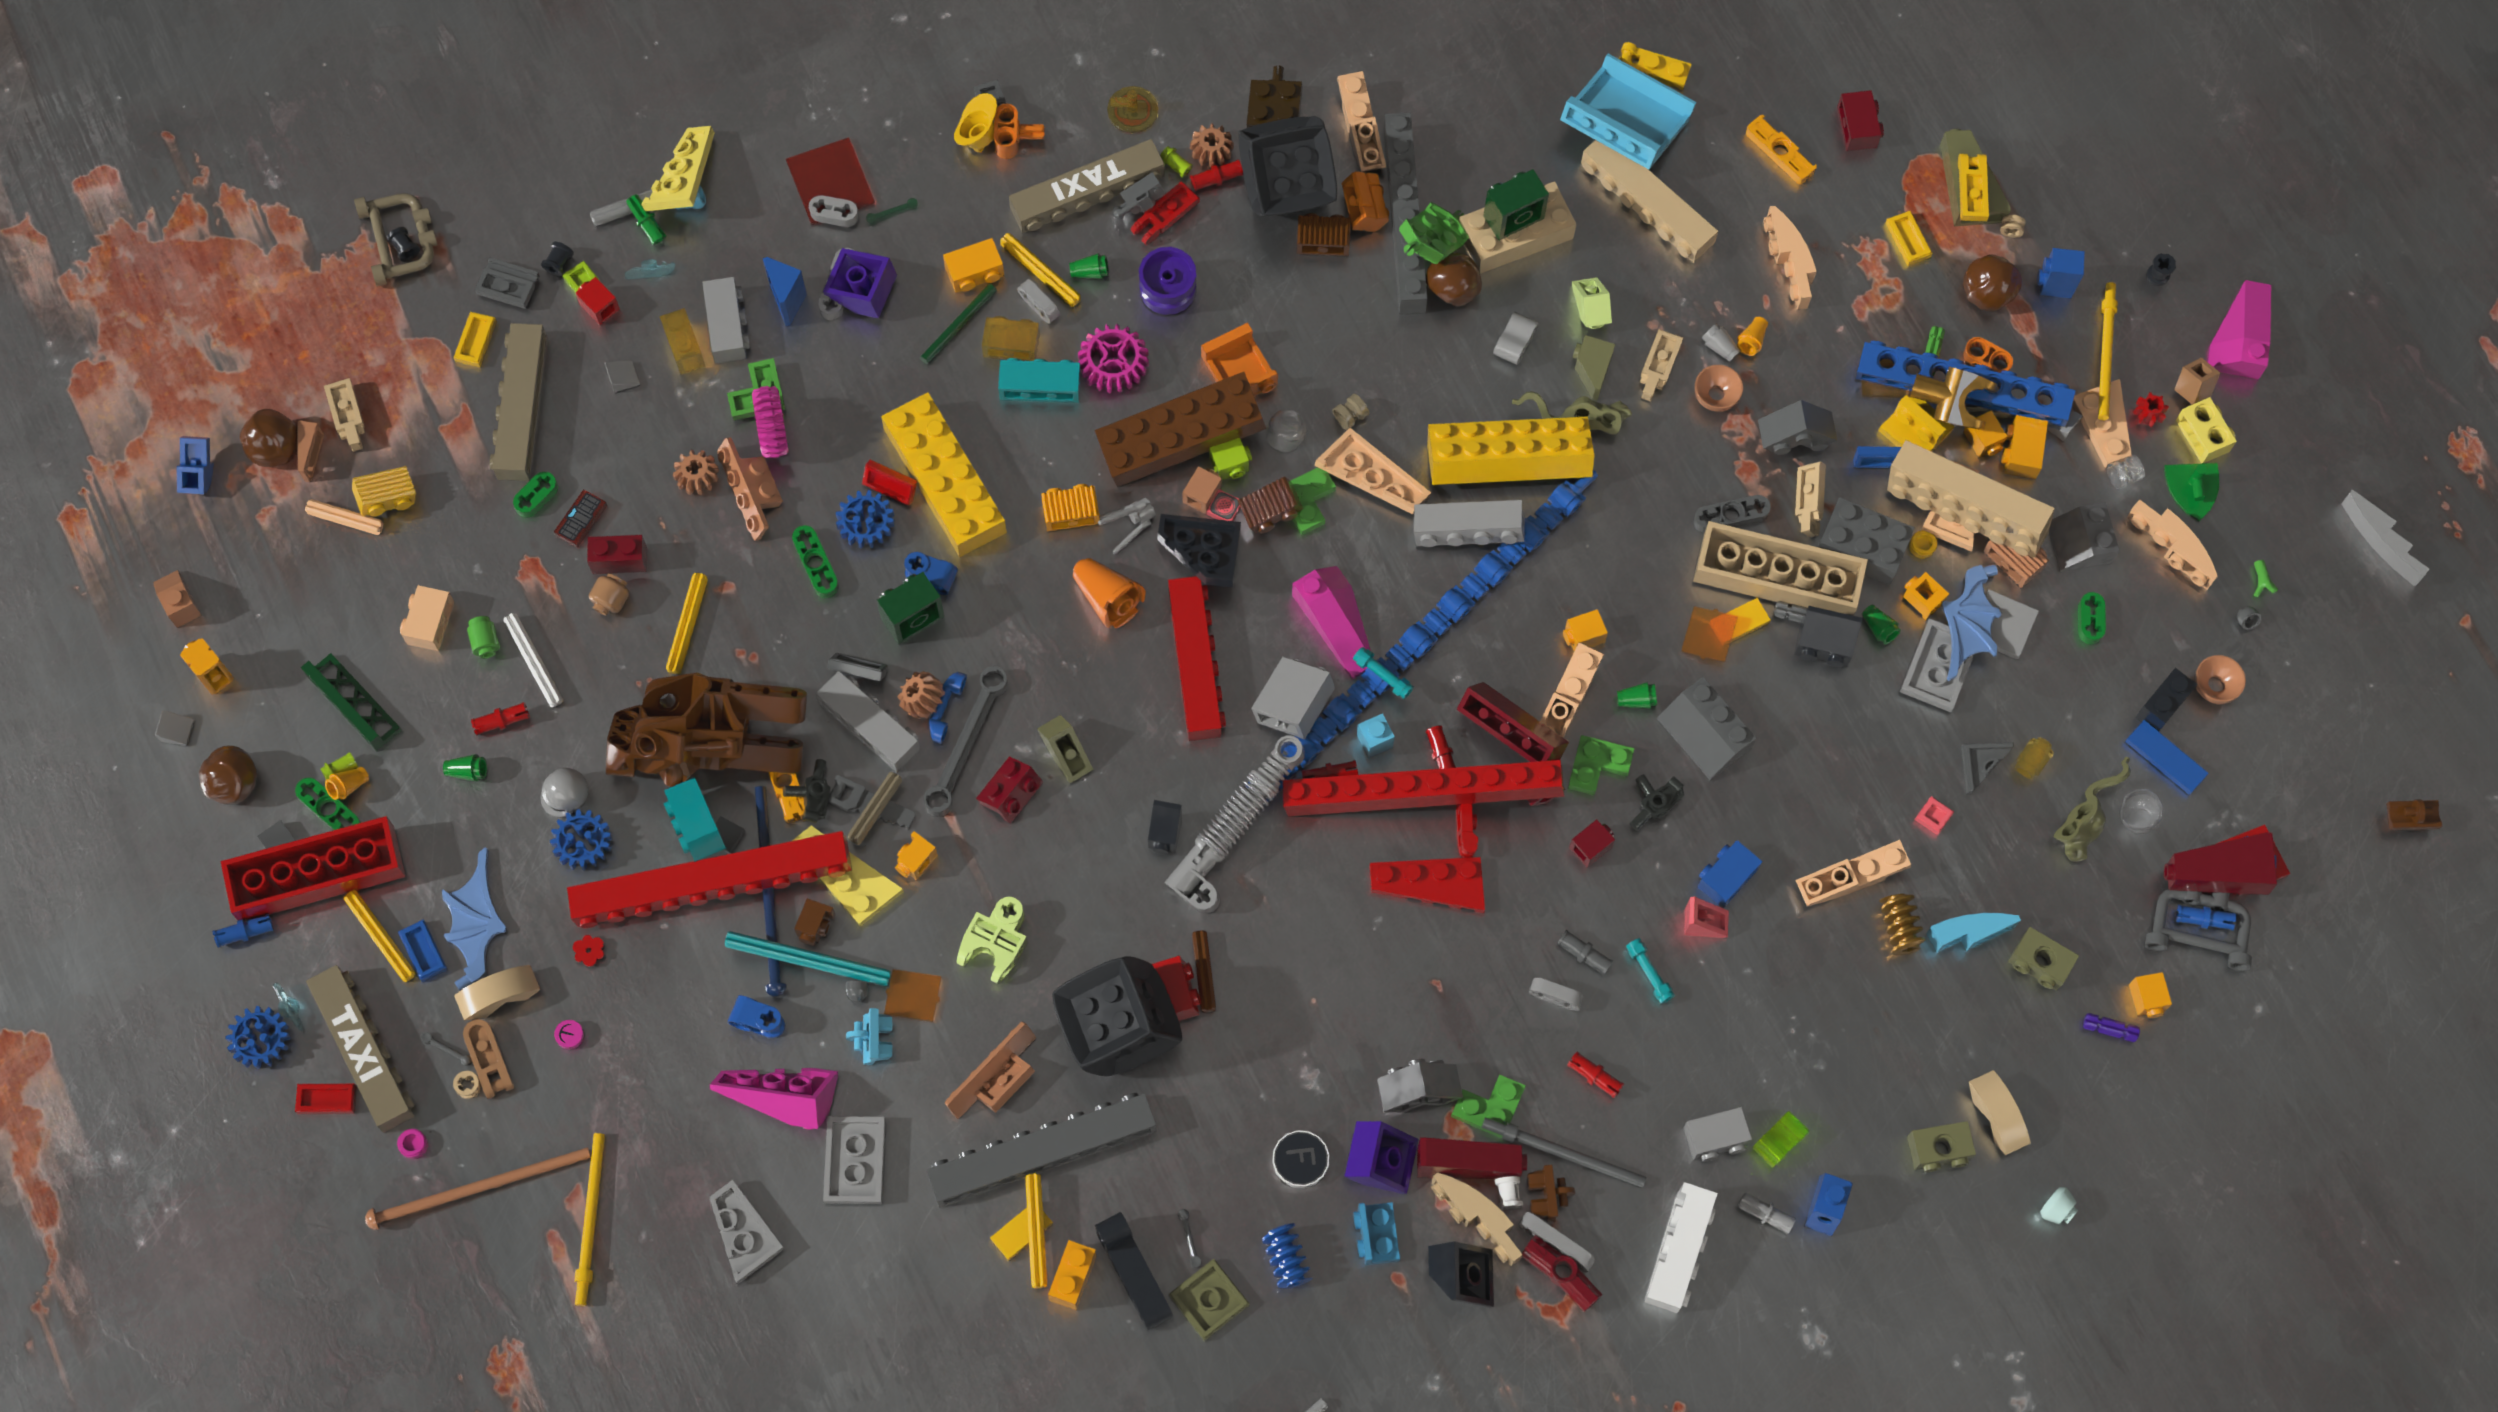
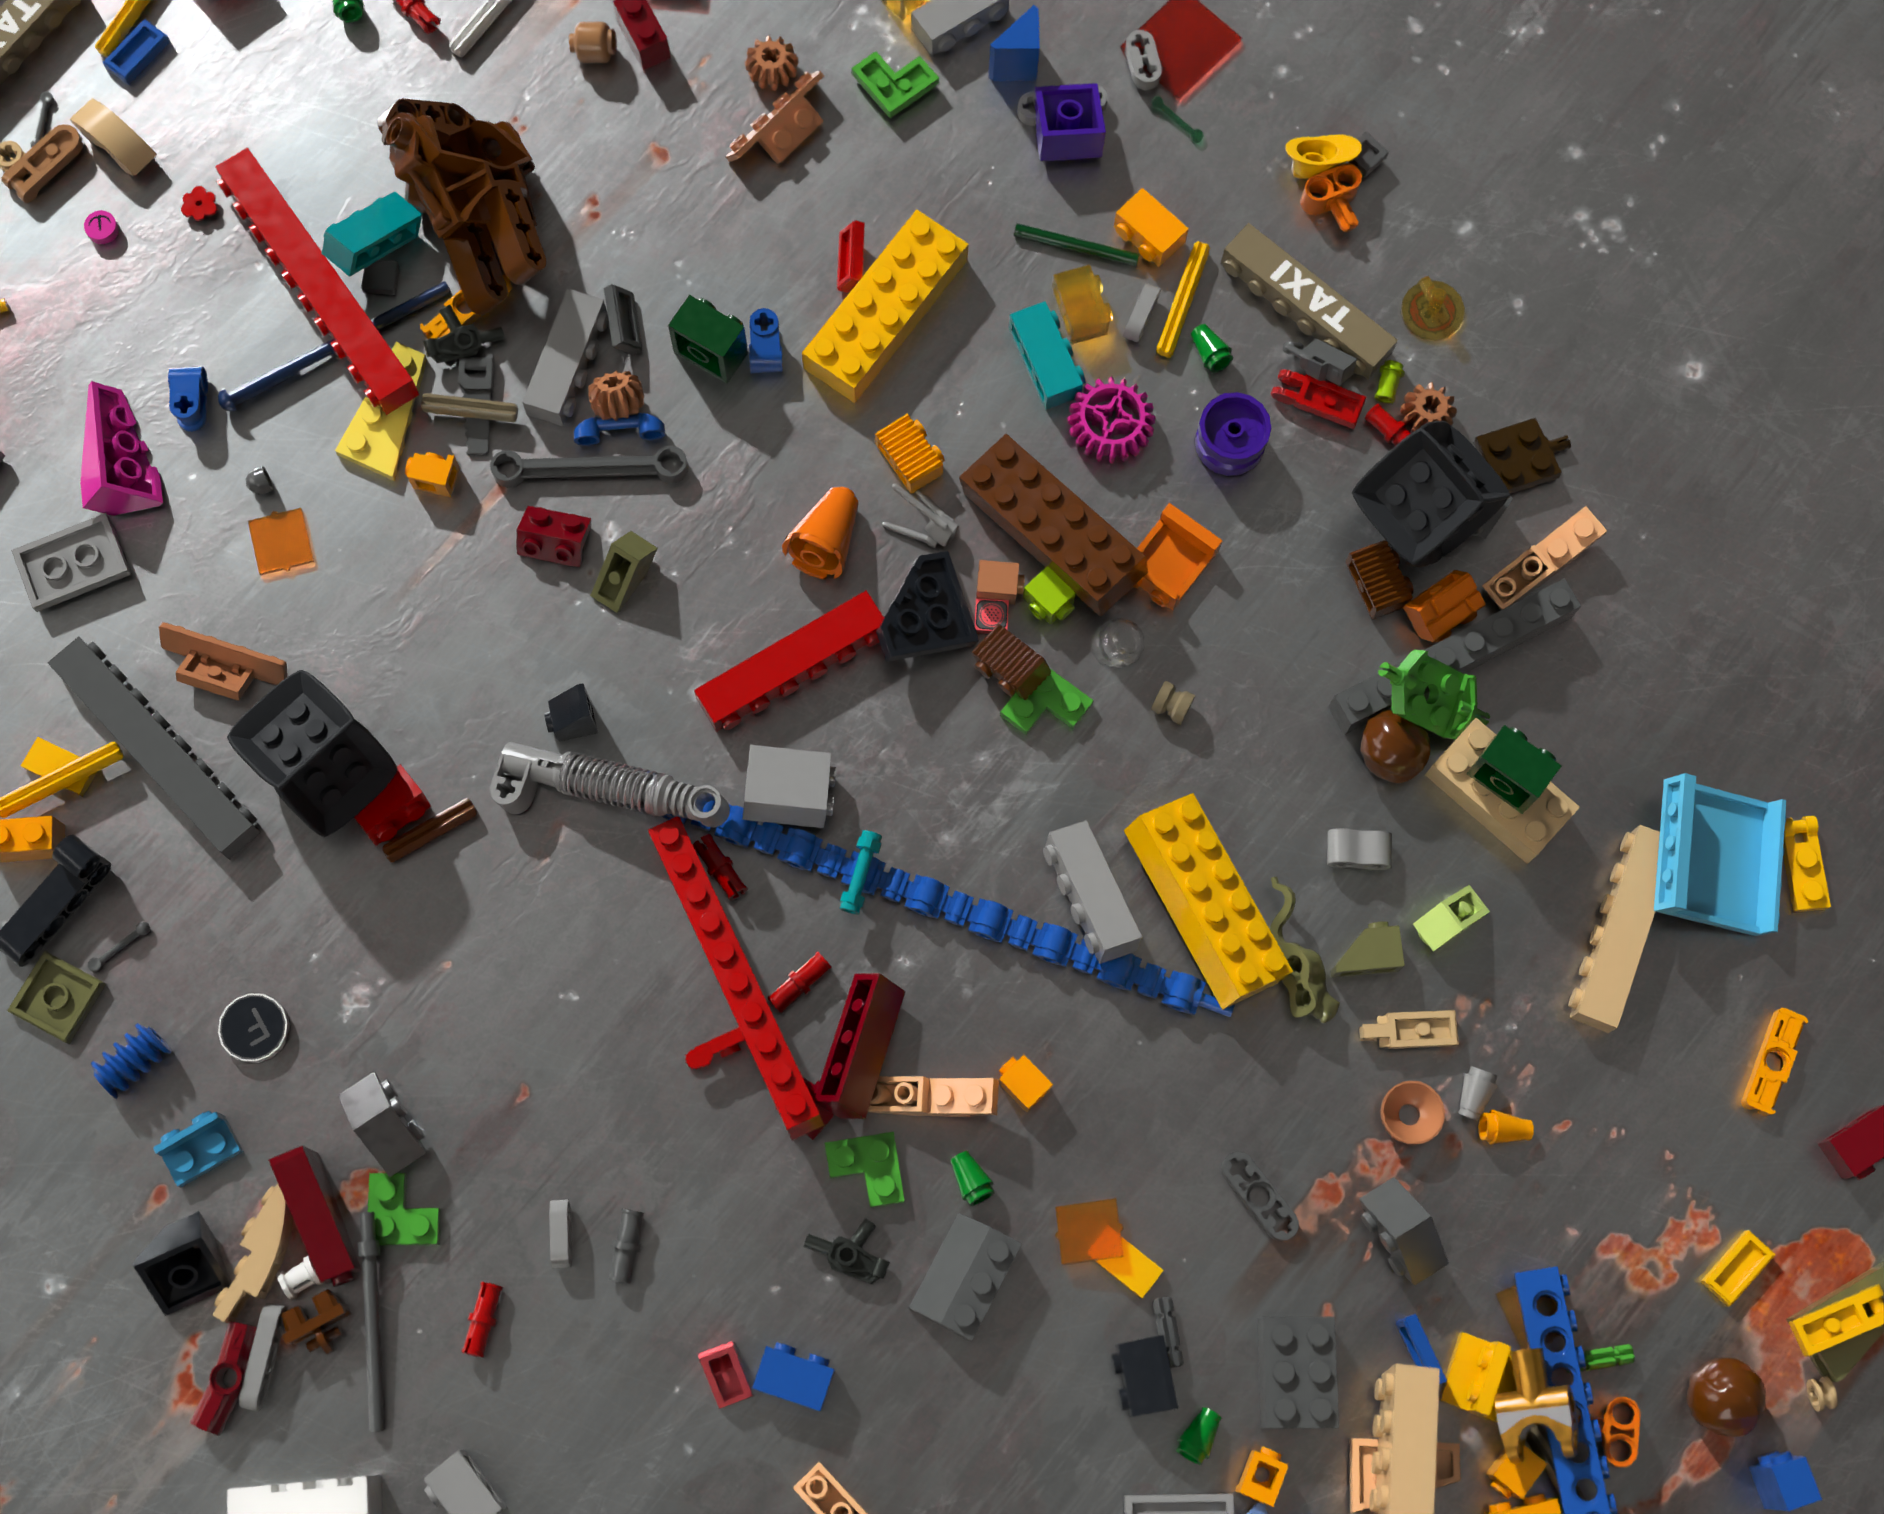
camera: 65 degrees right, 5 degrees up
medium blue animal [442,848,506,991] -> none
light grey helmet [541,768,588,818] -> none
blue gear [550,809,613,871] -> none
yellow axle [666,572,708,675] -> none
teal axle [725,931,891,986] -> none
dark pink gear [752,386,789,458] -> none
green beam [792,525,839,598] -> none
reddish brown brick [794,898,836,946] -> none
blue gear [836,490,895,548] -> none
medium azure hips [846,1008,892,1065] -> none
yellowish green piece [957,897,1028,984] -> none
dark pink wedge [1292,566,1371,680] -> none
light nougat wing [1315,428,1431,514] -> none
dark purple slope [1344,1121,1419,1194] -> none
medium azure brick [1357,713,1395,759] -> none
red wing [1369,857,1485,913] -> none
dark red brick [1569,819,1615,868] -> none
teal bar [1626,938,1675,1004] -> none
tan brick [1693,521,1868,616] -> none
light nougat slope [1763,206,1817,310] -> none
tan hinge [1795,461,1826,538] -> none
yellow tile [1909,530,1937,559] -> none

